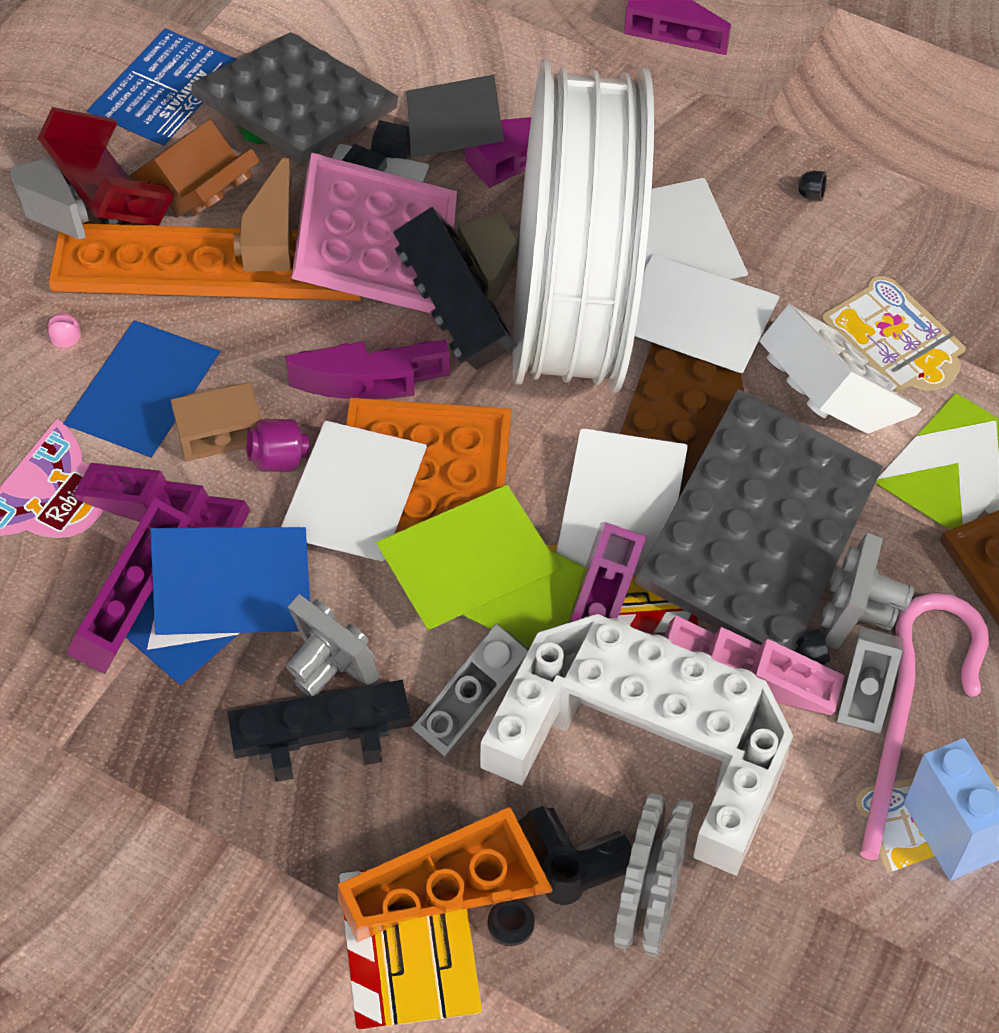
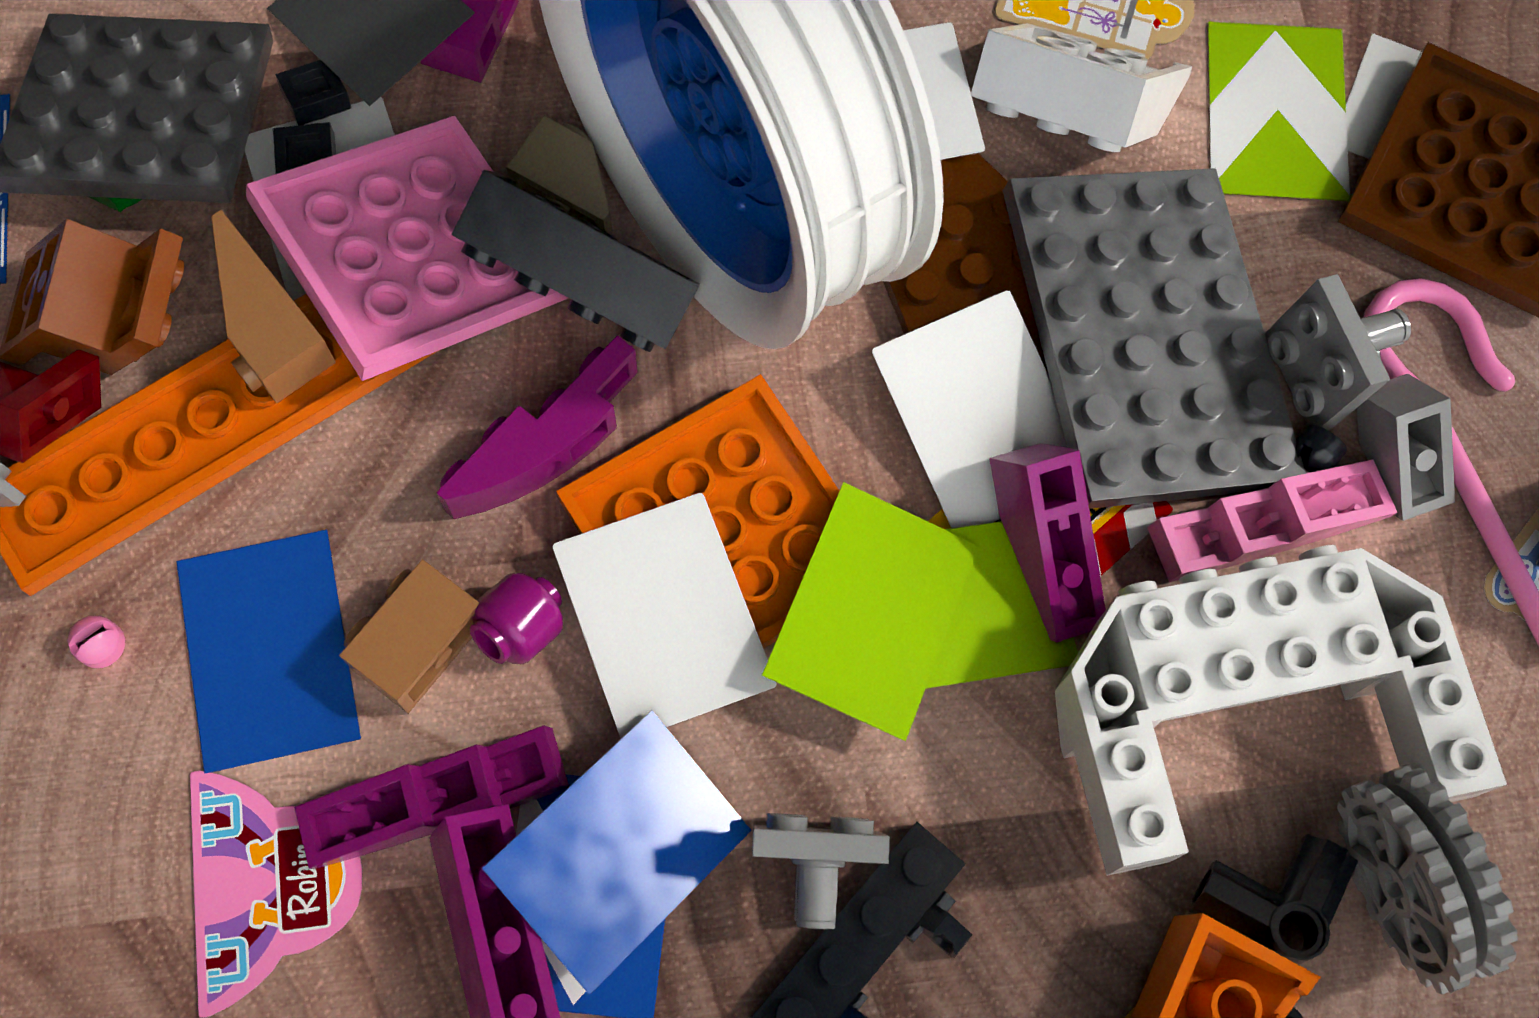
camera: 40 degrees left, 15 degrees up
light grey slope [412,624,530,757] -> none

